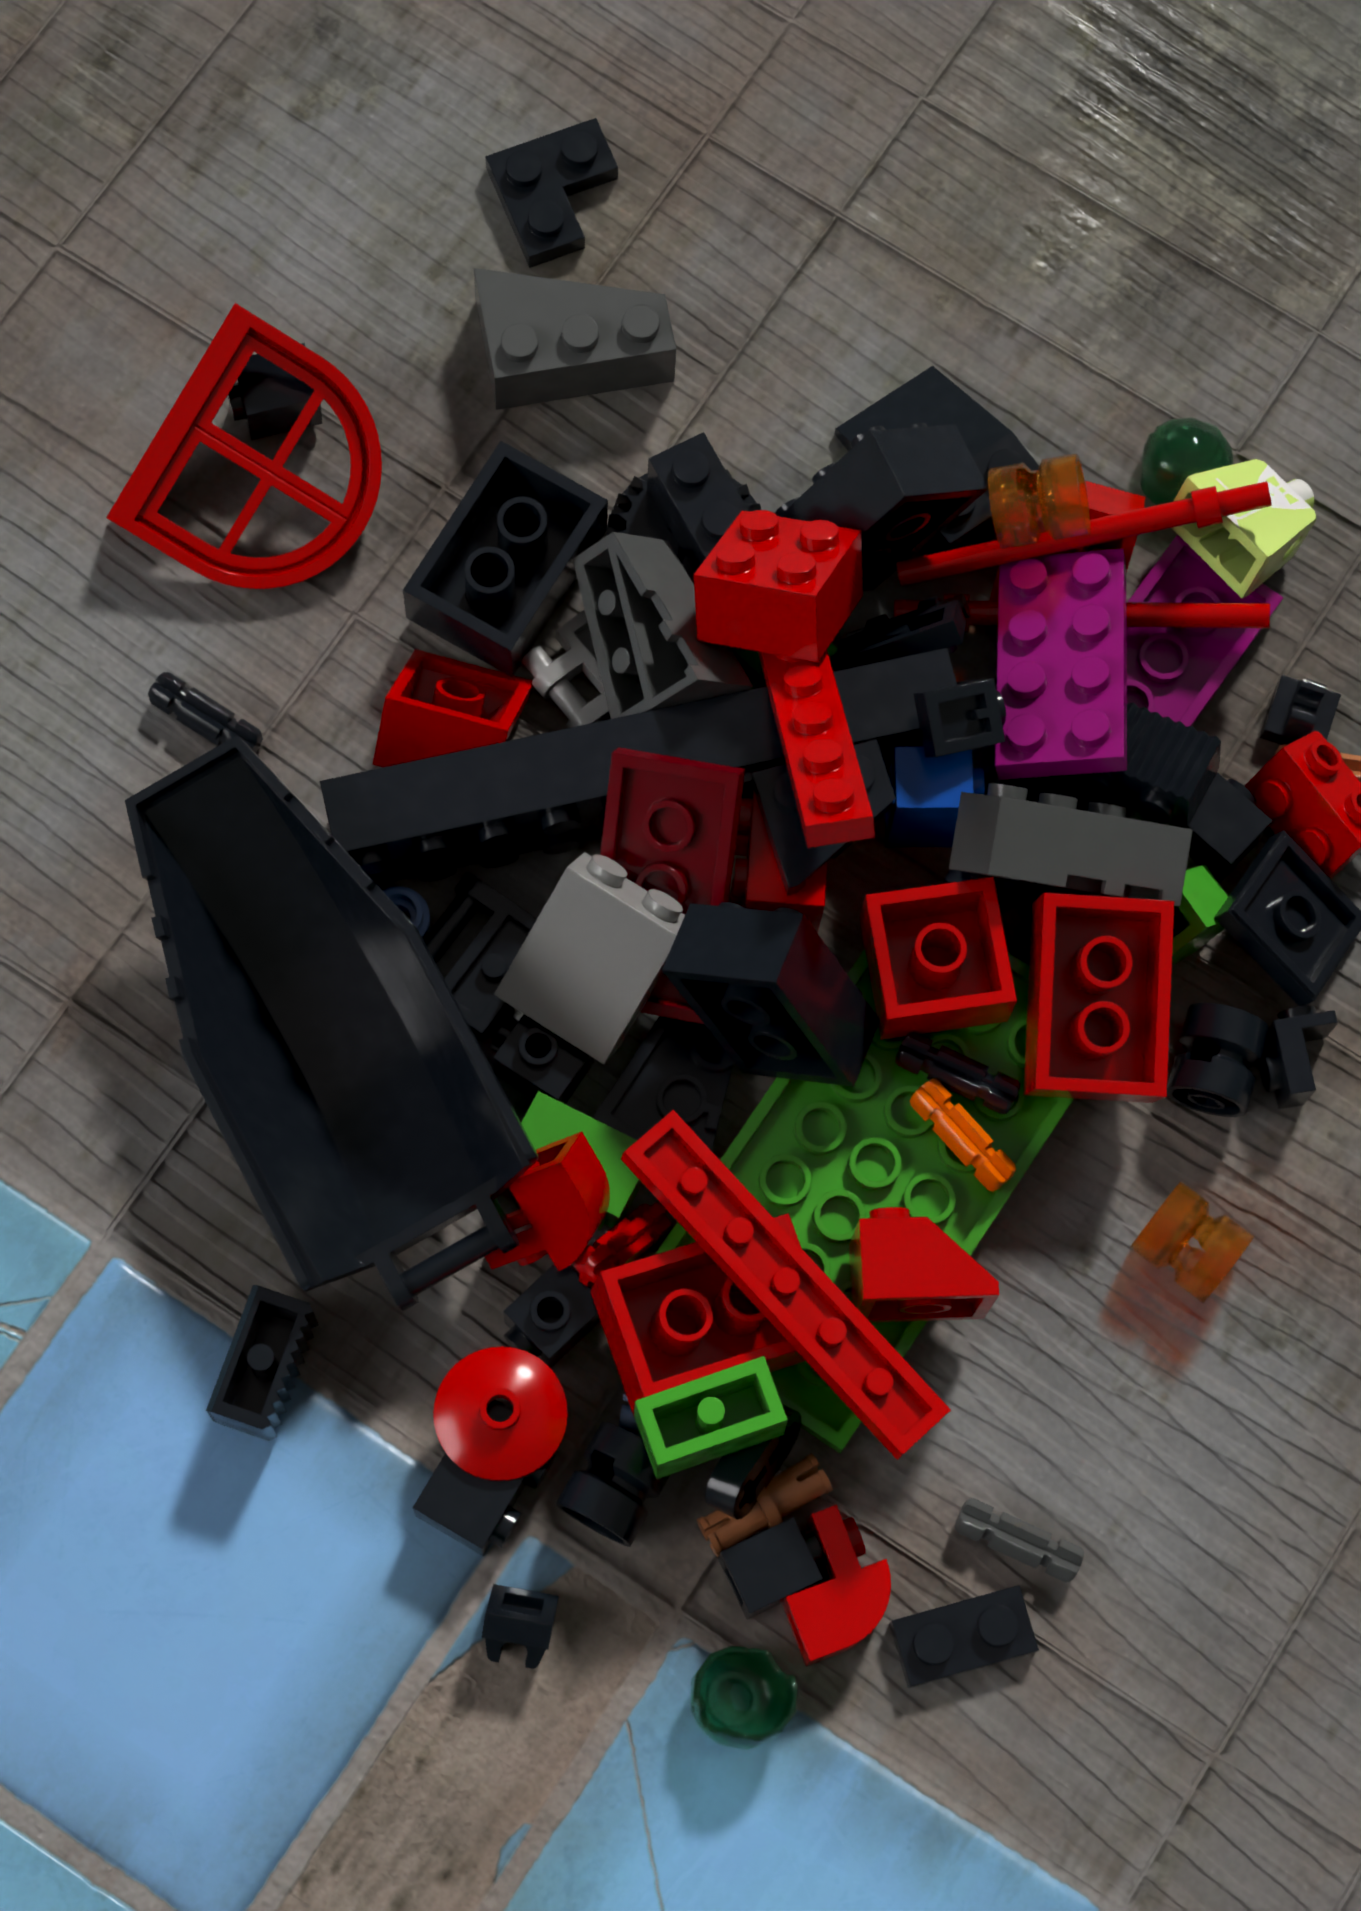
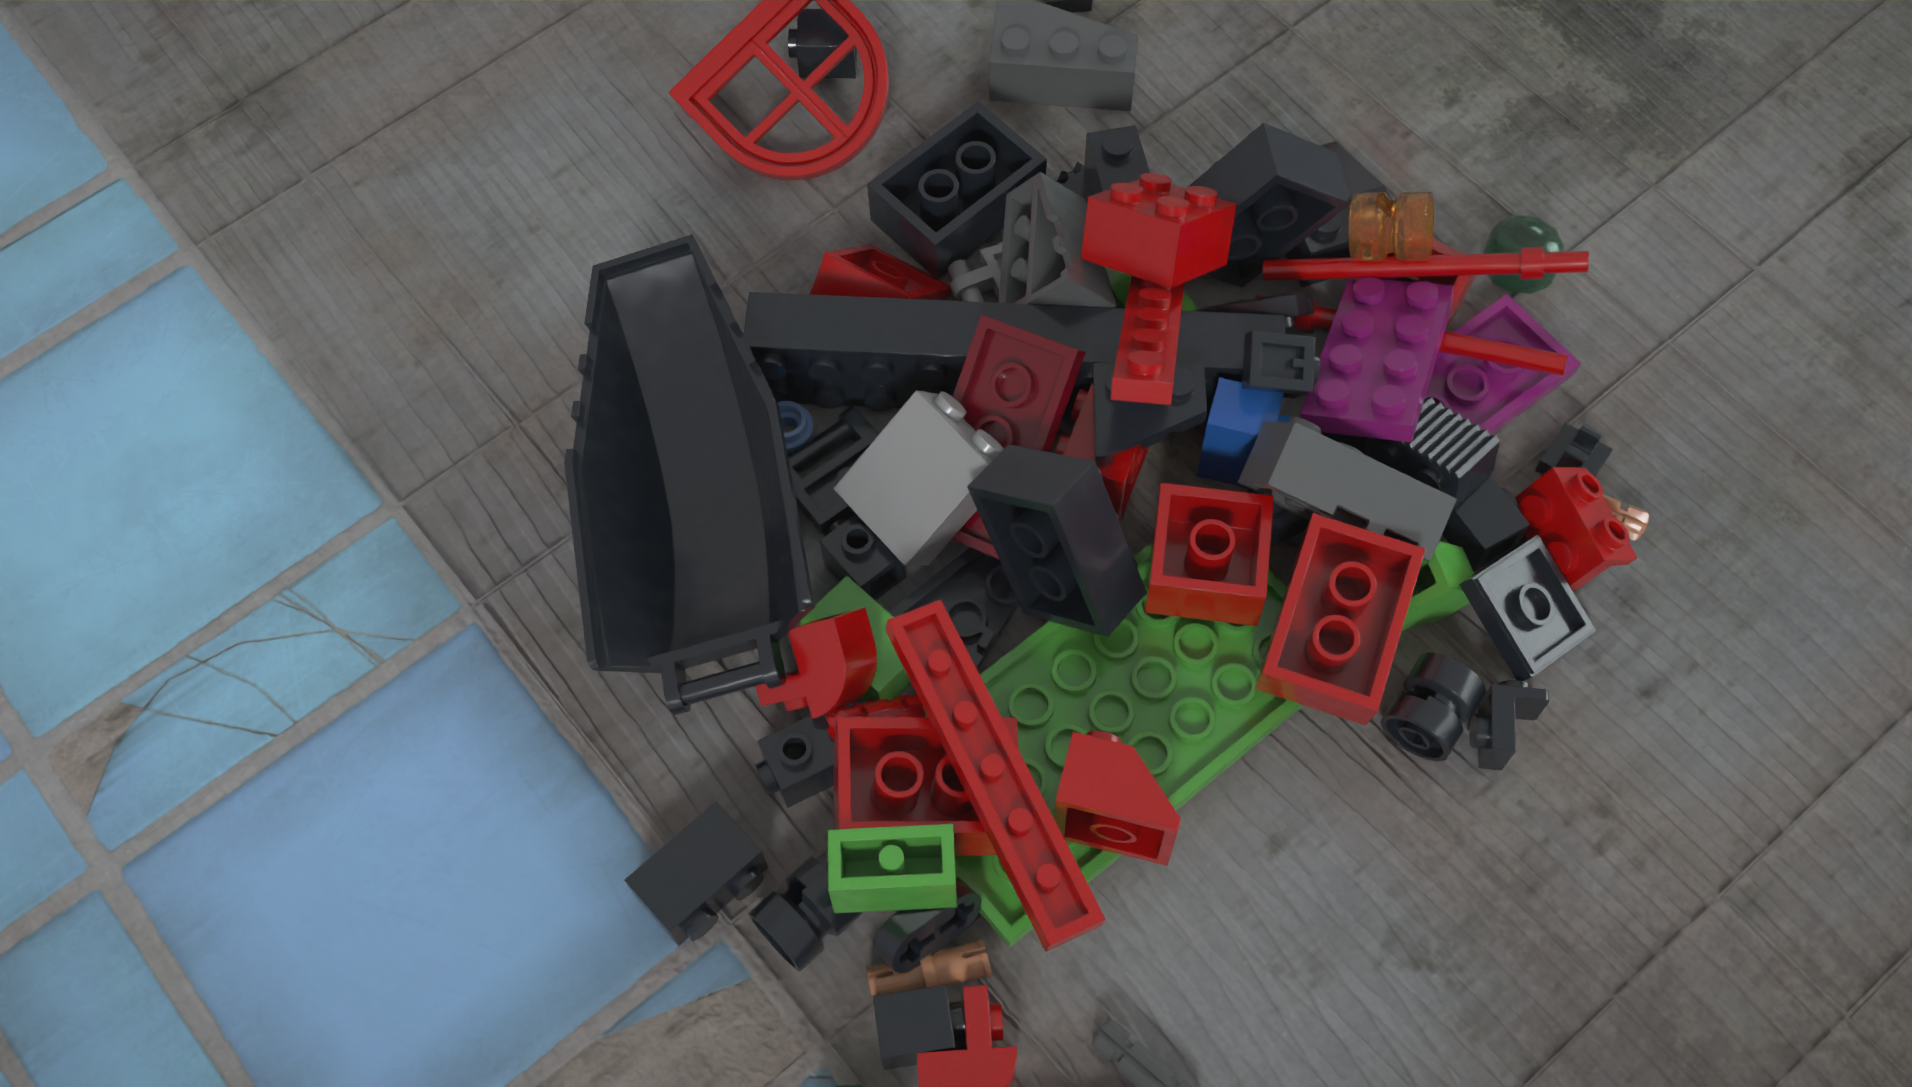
camera: 25 degrees right, 10 degrees down
black axle [148,672,263,753] -> none
black brick [206,1285,319,1441] -> none
red dish [433,1346,568,1482] -> none
black tile [482,1584,559,1669] -> none
black axle [895,1032,1021,1114] -> none
orange axle [910,1078,1016,1192] -> none
clear orange wheel [1130,1181,1254,1303] -> none
yellowish green torso [1172,459,1317,598] -> none

